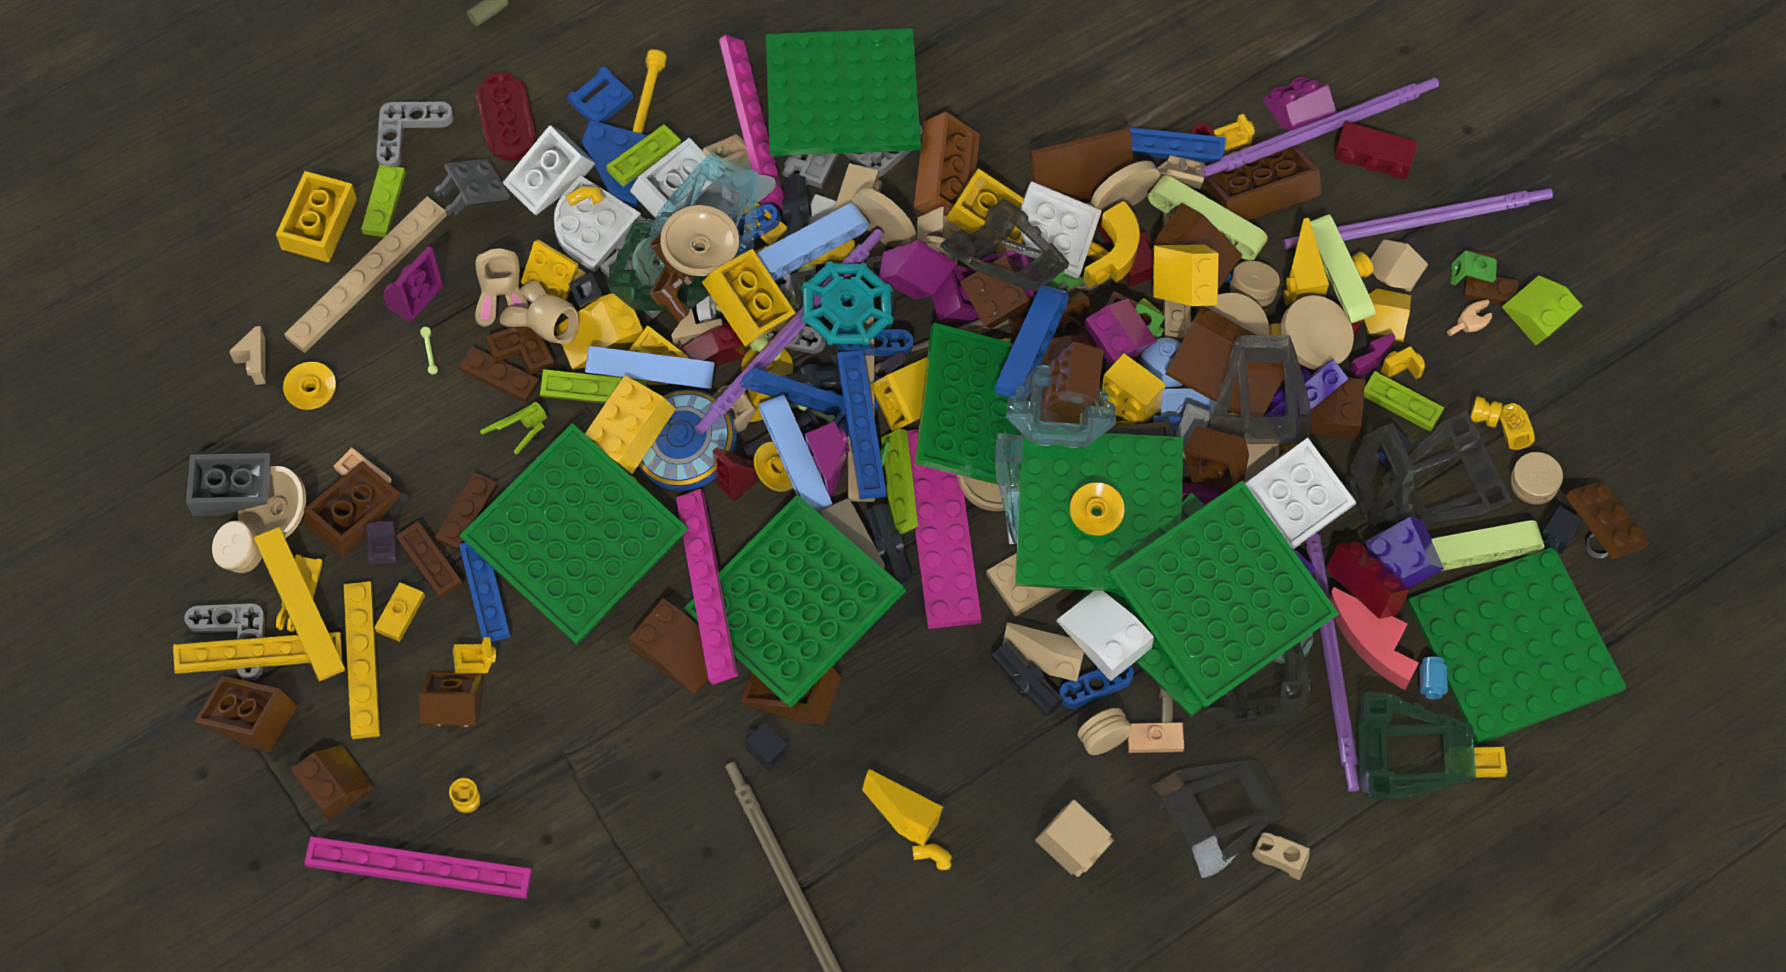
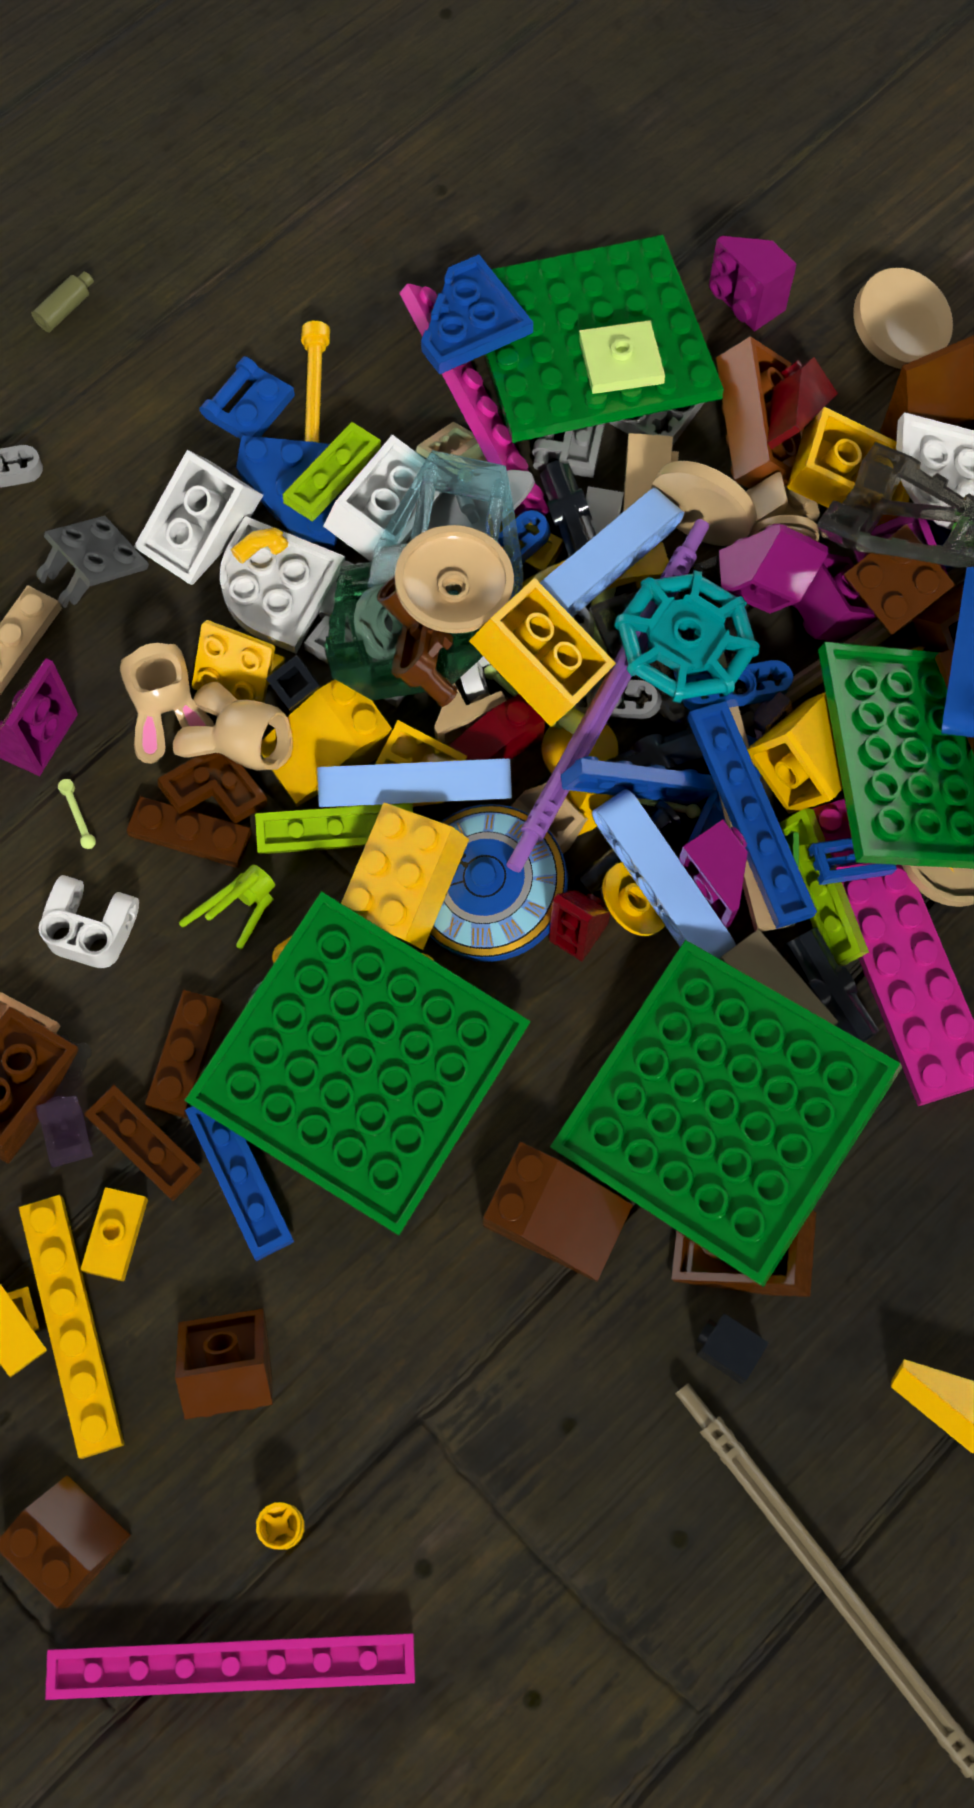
camera: 10 degrees left, 5 degrees up
yellow bracket [453,637,496,673] -> none
dark red tile [476,72,536,161] -> none
dark pink plate [676,489,738,684] -> none
none -> white piece [38,875,139,968]
none -> blue plate [421,254,533,375]
none -> yellowish green plate [579,320,665,394]
none -> magenta slope [709,236,797,332]
none -> dark red slope [767,357,838,449]
none -> blue tile [808,838,897,885]
none -> tan piece [853,268,953,369]

